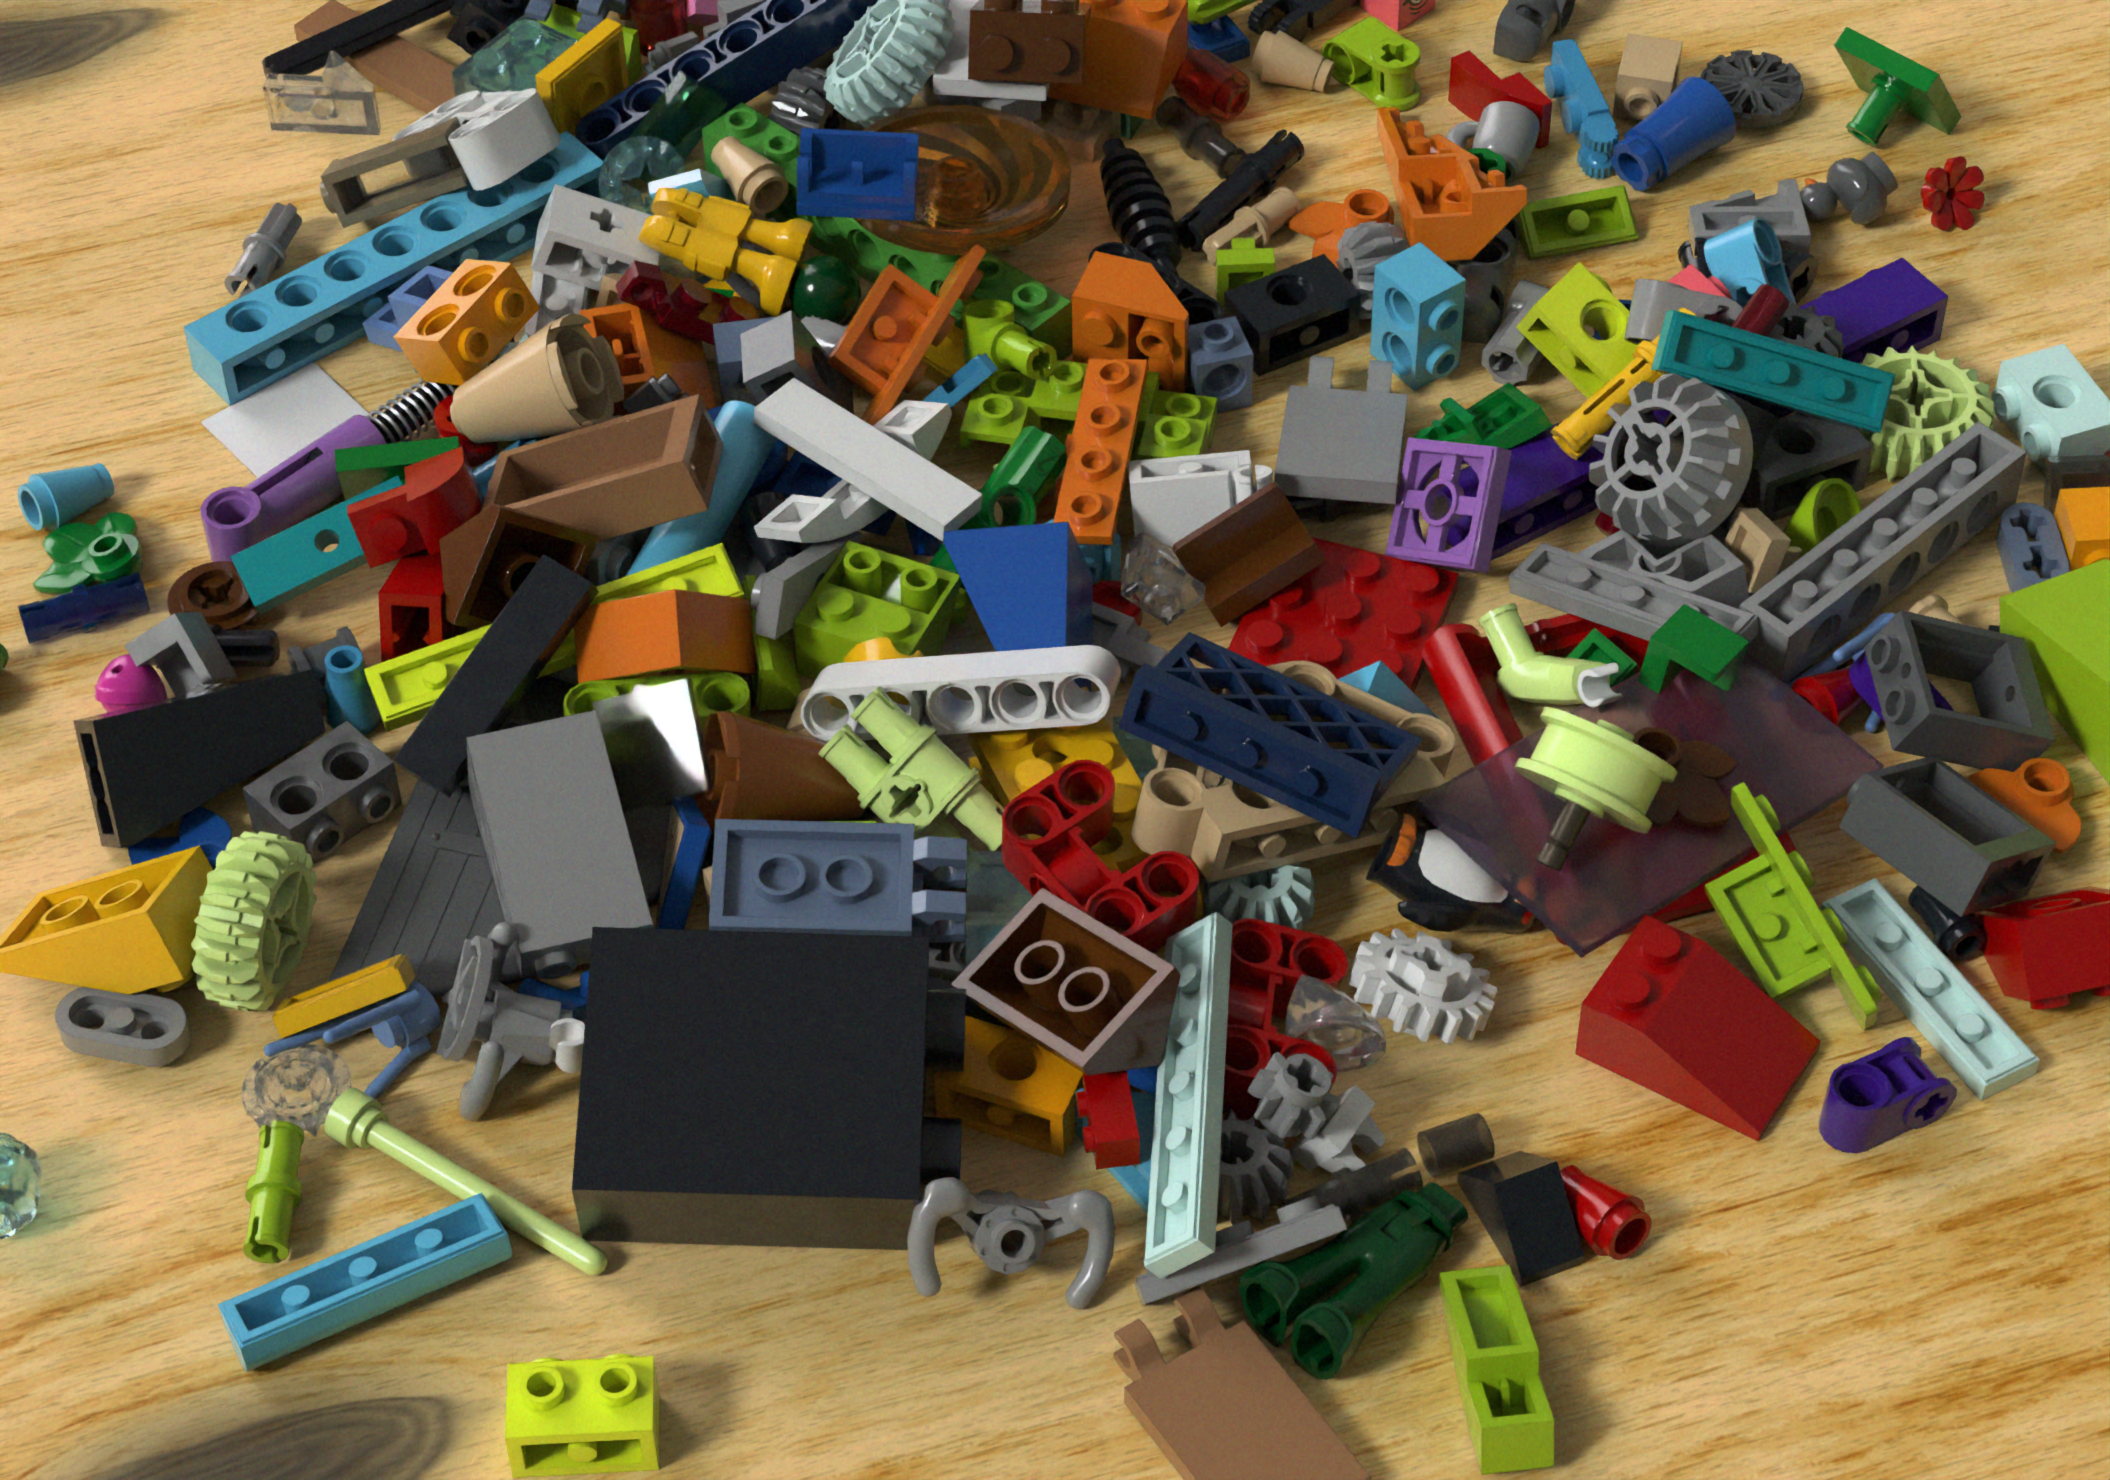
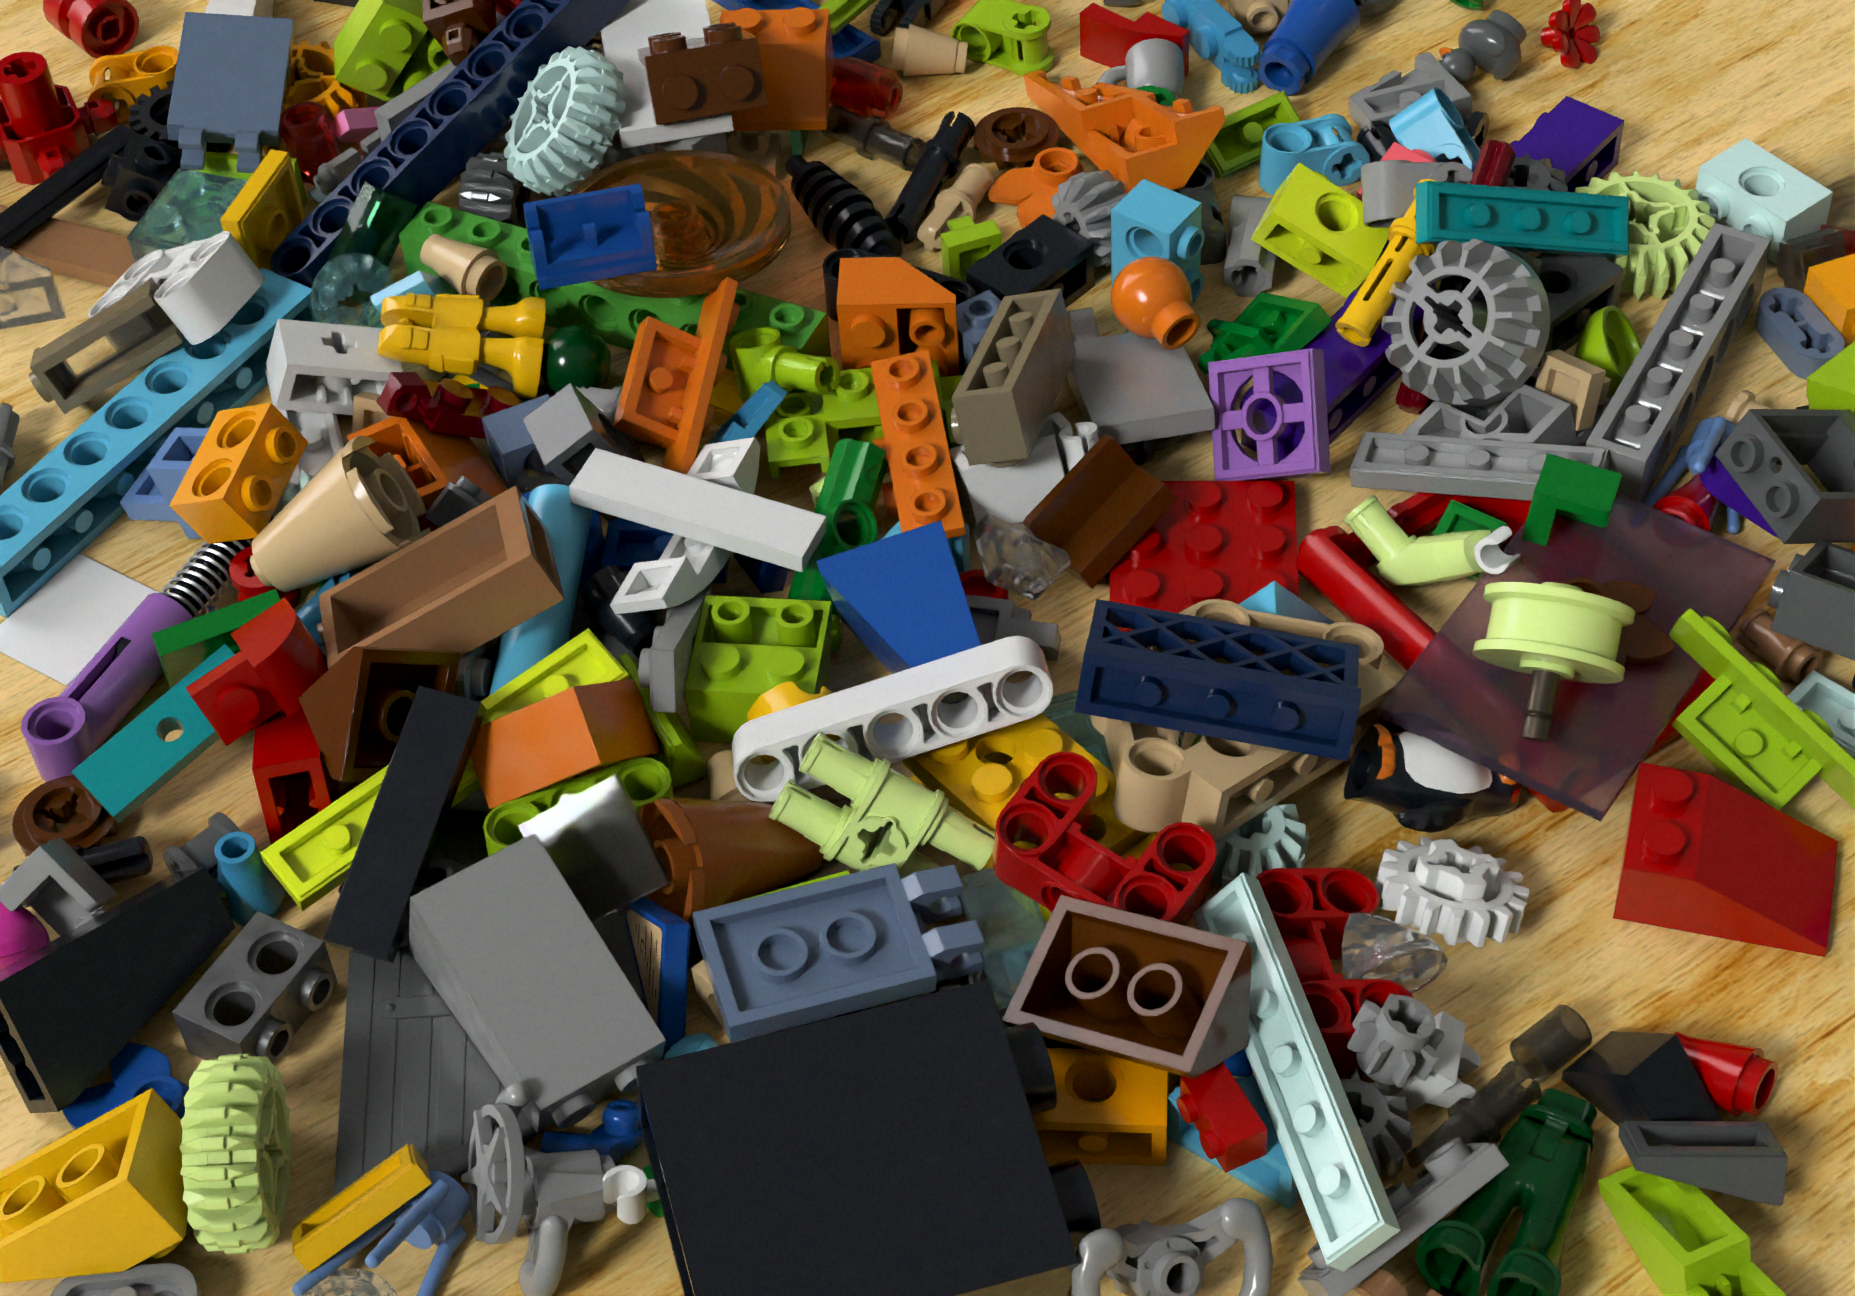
camera: 15 degrees left, 0 degrees up
none -> dark tan brick [951,288,1076,468]
none -> reddish brown gear [973,107,1060,171]
none -> orange piece [1111,256,1201,350]
none -> medium azure piece [1258,114,1370,196]
none -> dark grey slope [1618,1121,1788,1206]
none -> medium nougat pin [1737,609,1823,685]

